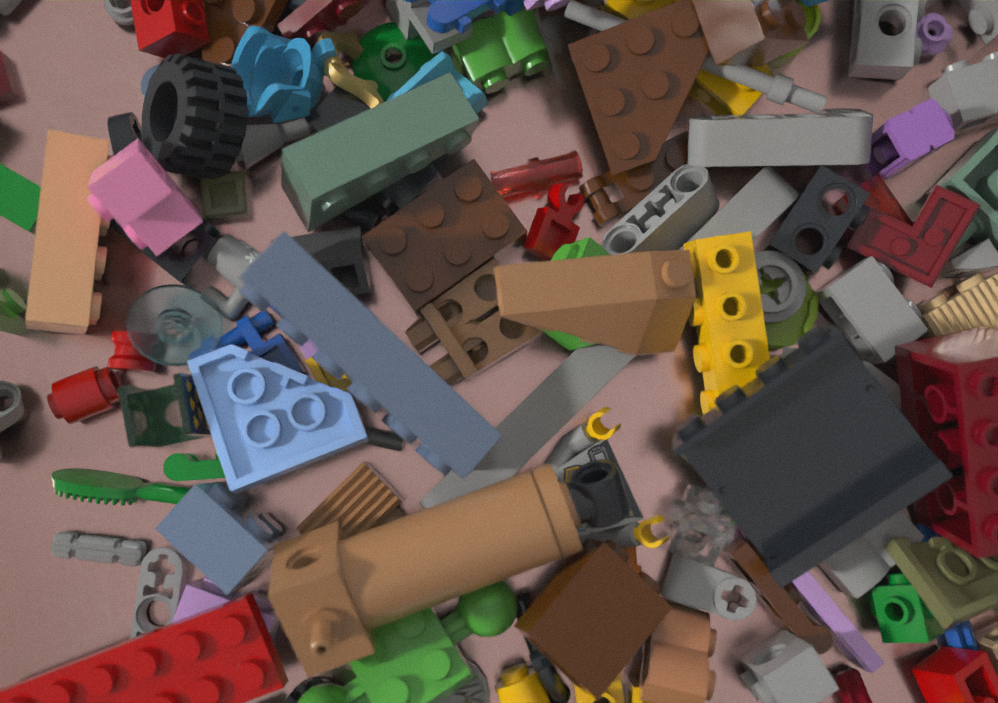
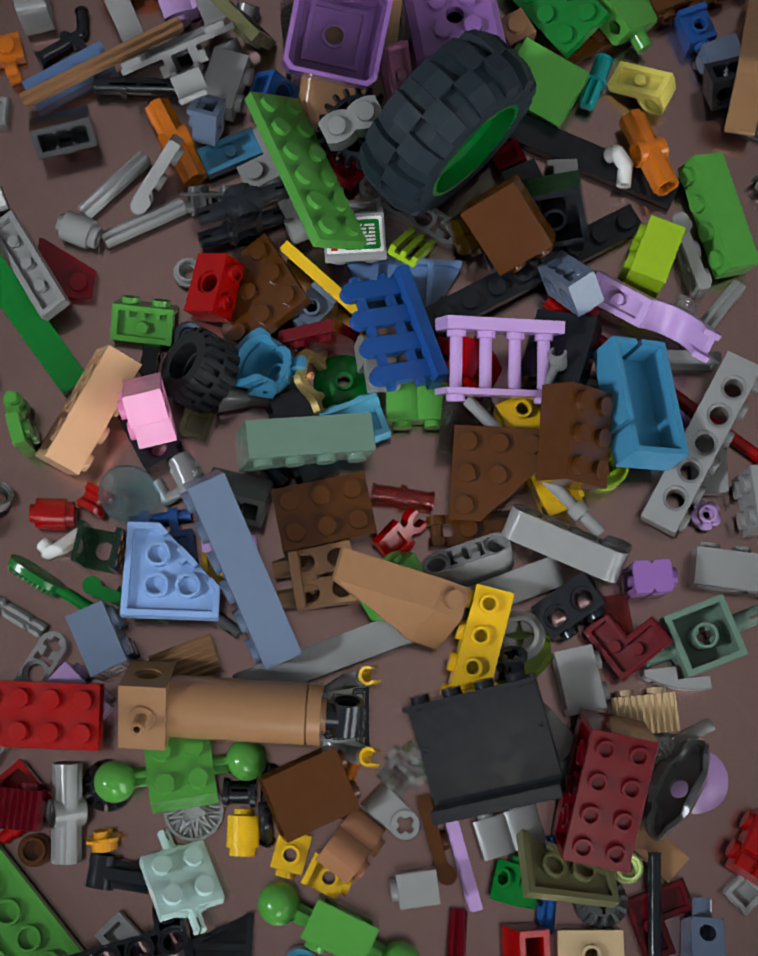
camera: 25 degrees right, 5 degrees down
none -> white arm [37,528,78,560]
none -> bright green bracket [110,295,178,347]
none -> black bush [222,777,257,808]
none -> black bush [498,646,528,681]

